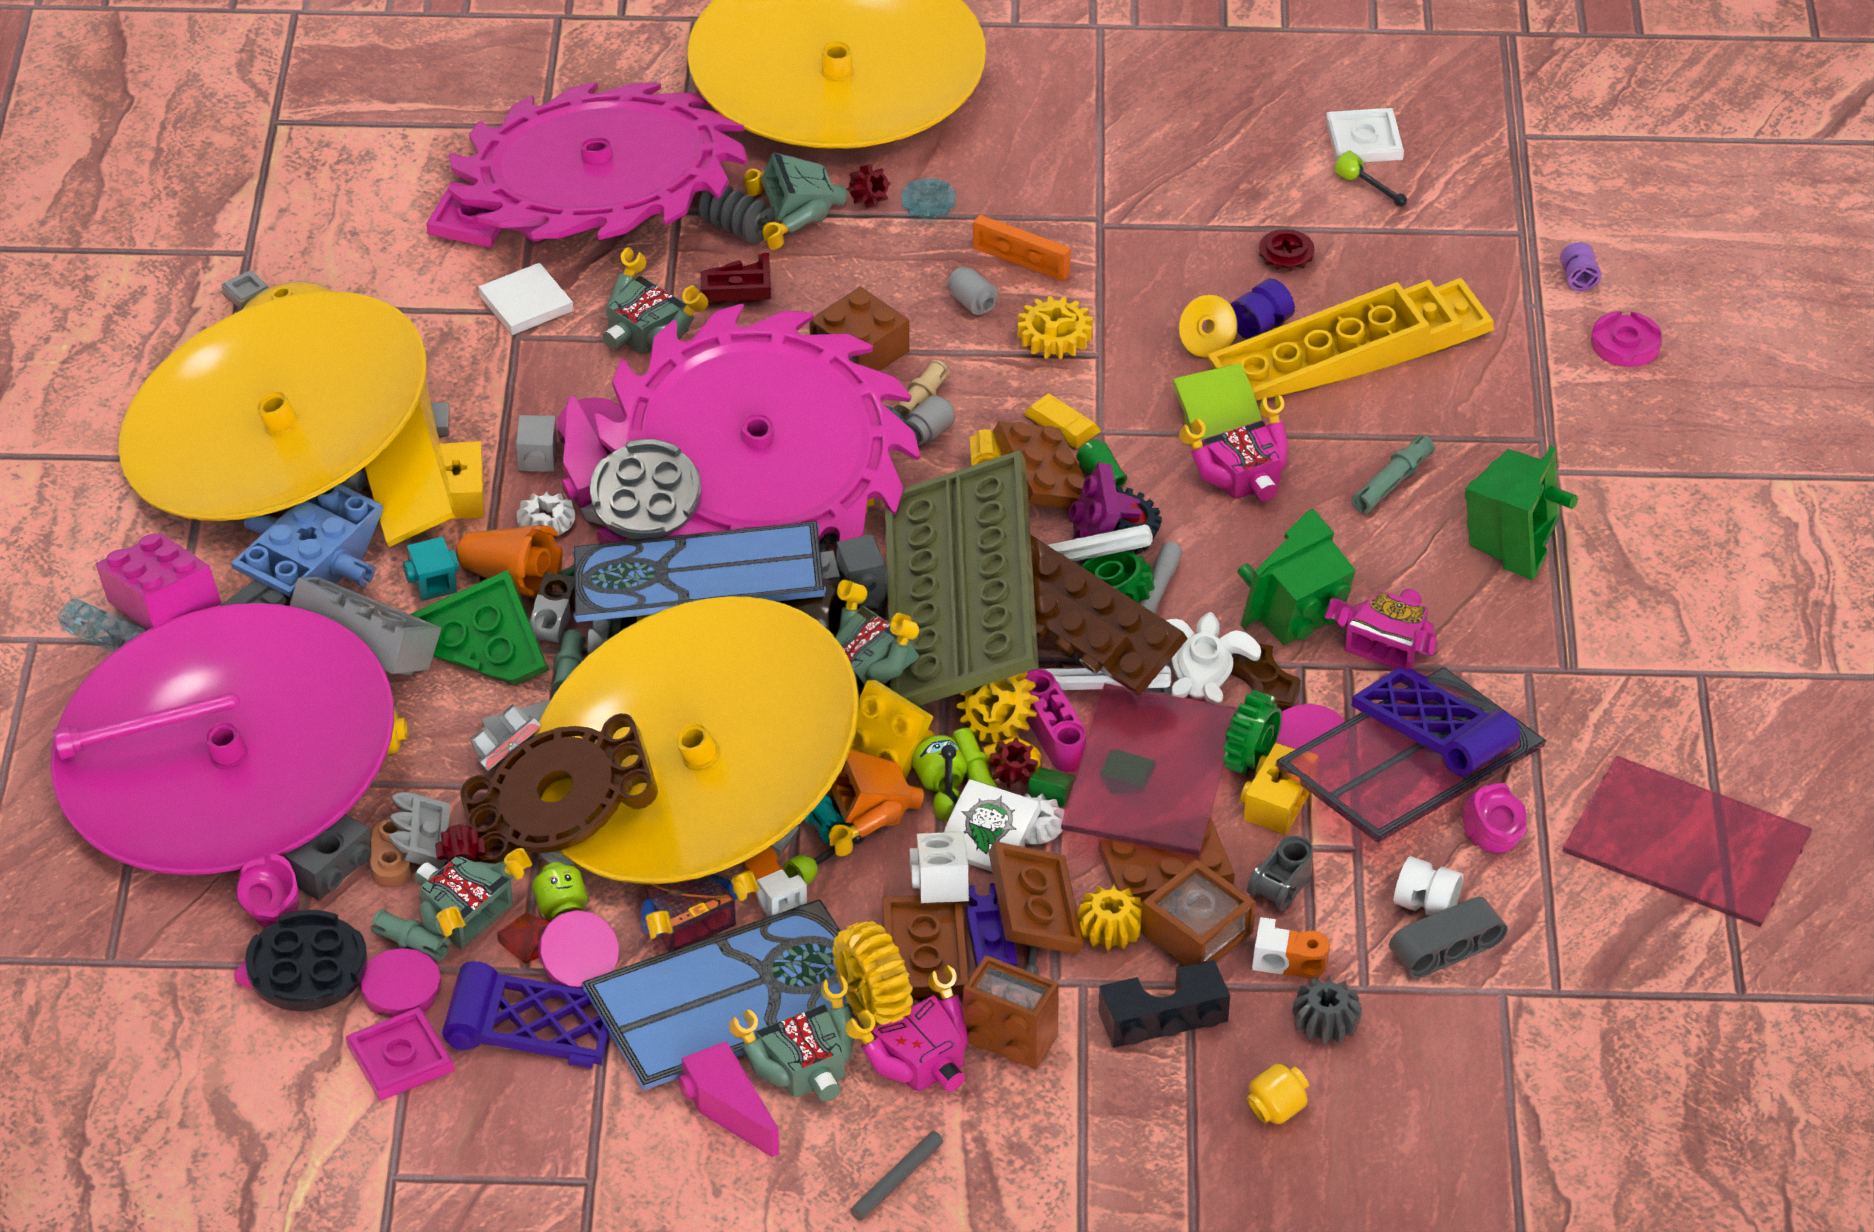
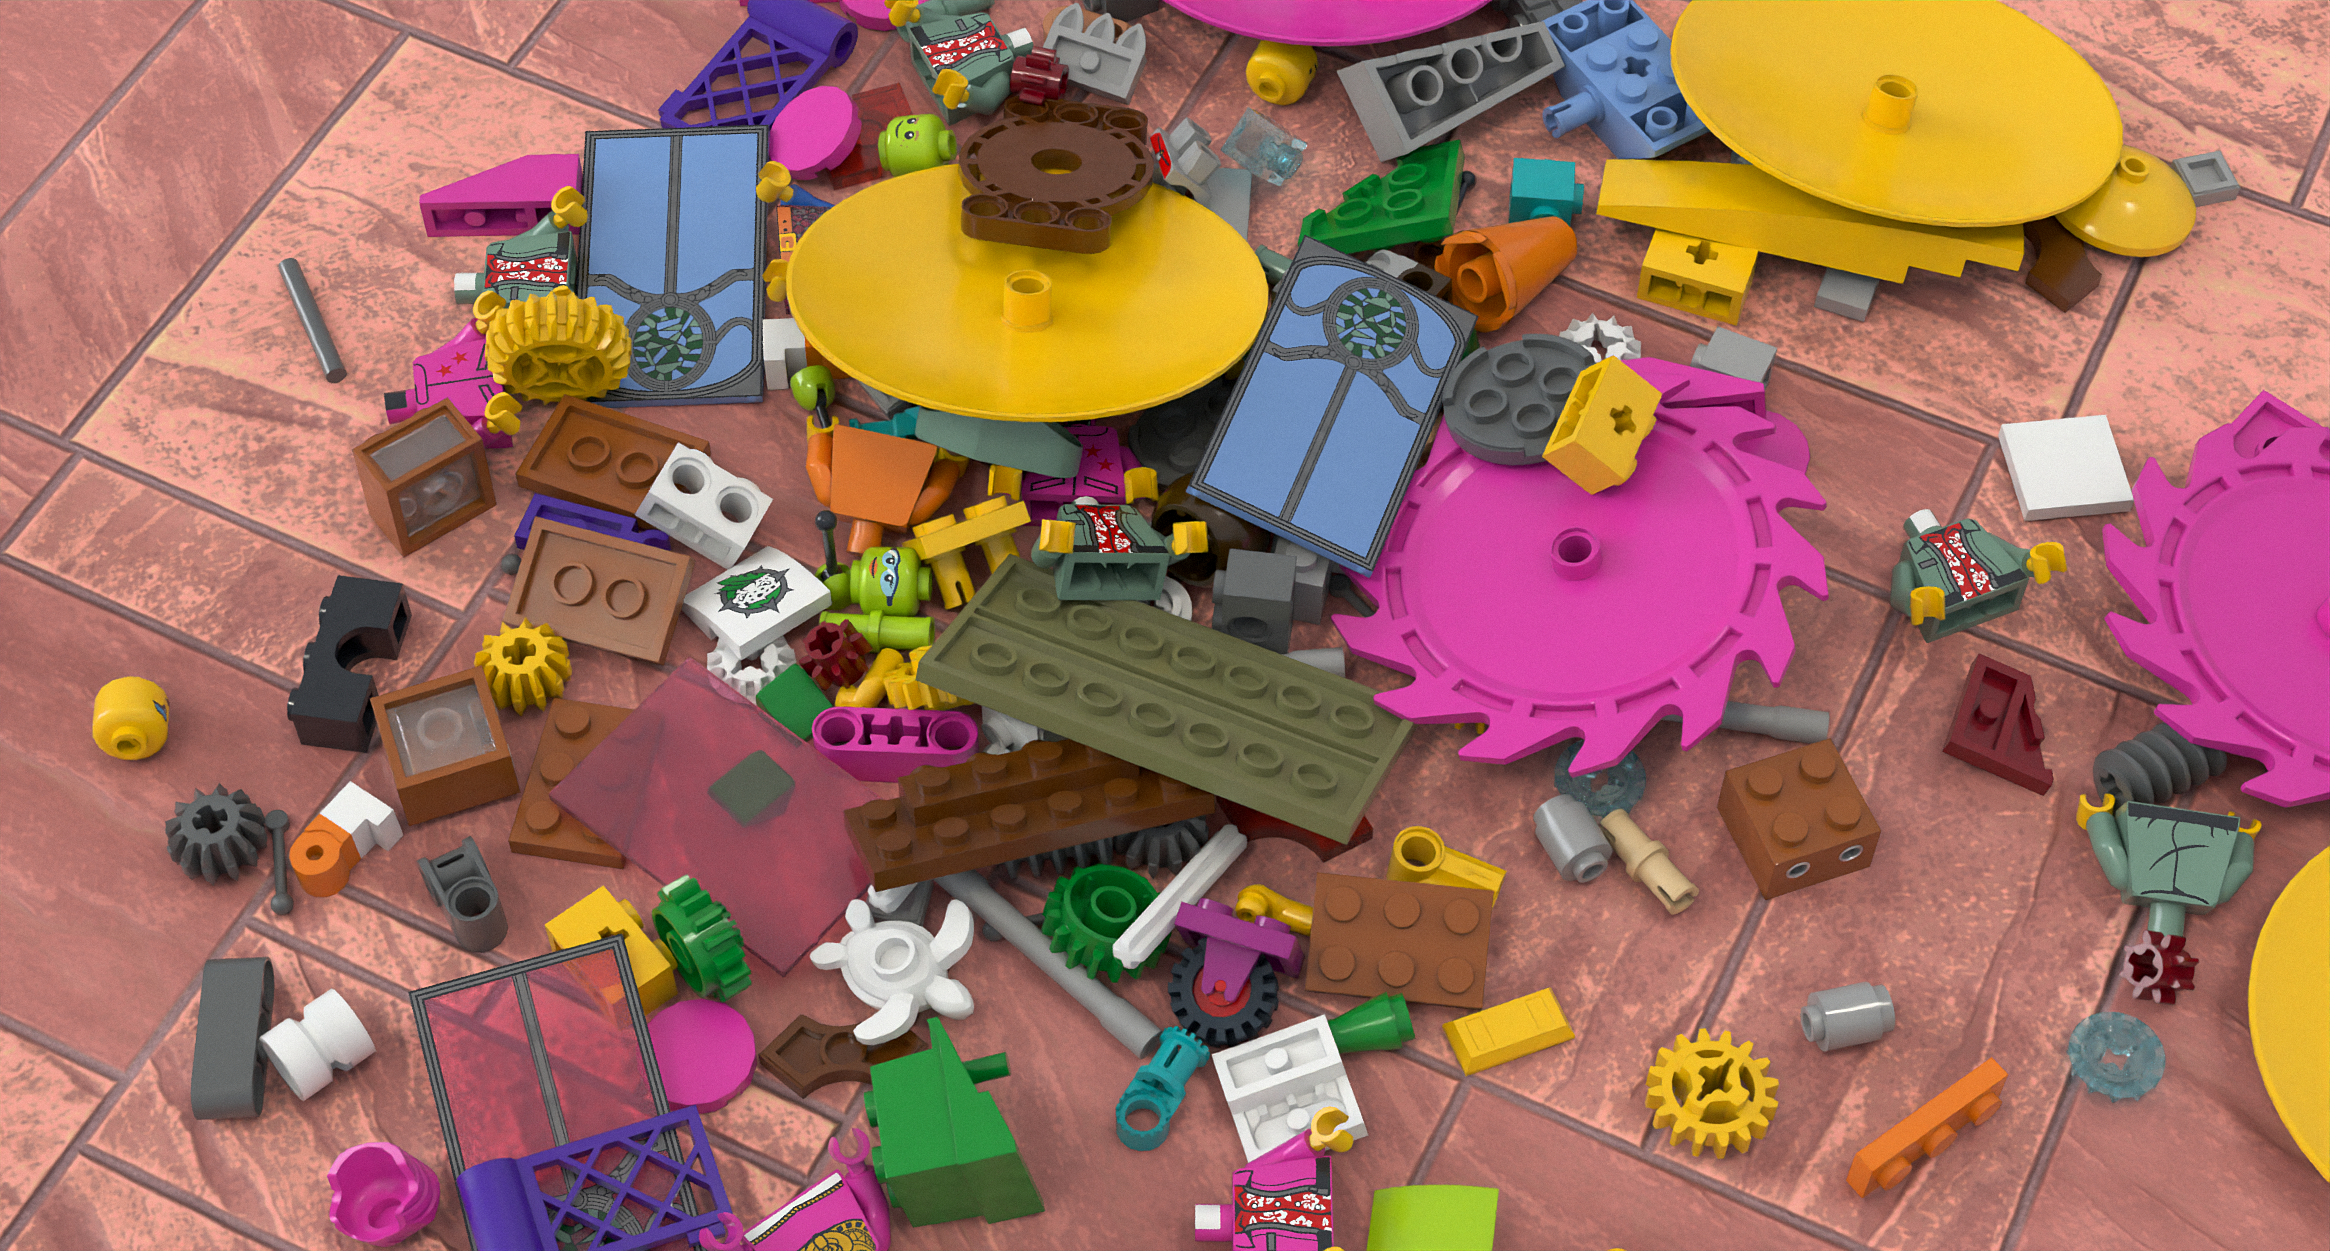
camera: 115 degrees right, 10 degrees up
none -> dark grey hinge [265,810,294,915]
none -> teal connector [1116,1026,1211,1151]
none -> white slope [1212,1014,1368,1163]
none -> clear light blue brick [1220,107,1308,186]
none -> yellow arm [1235,884,1313,937]
none -> yellow brick [1542,355,1662,495]

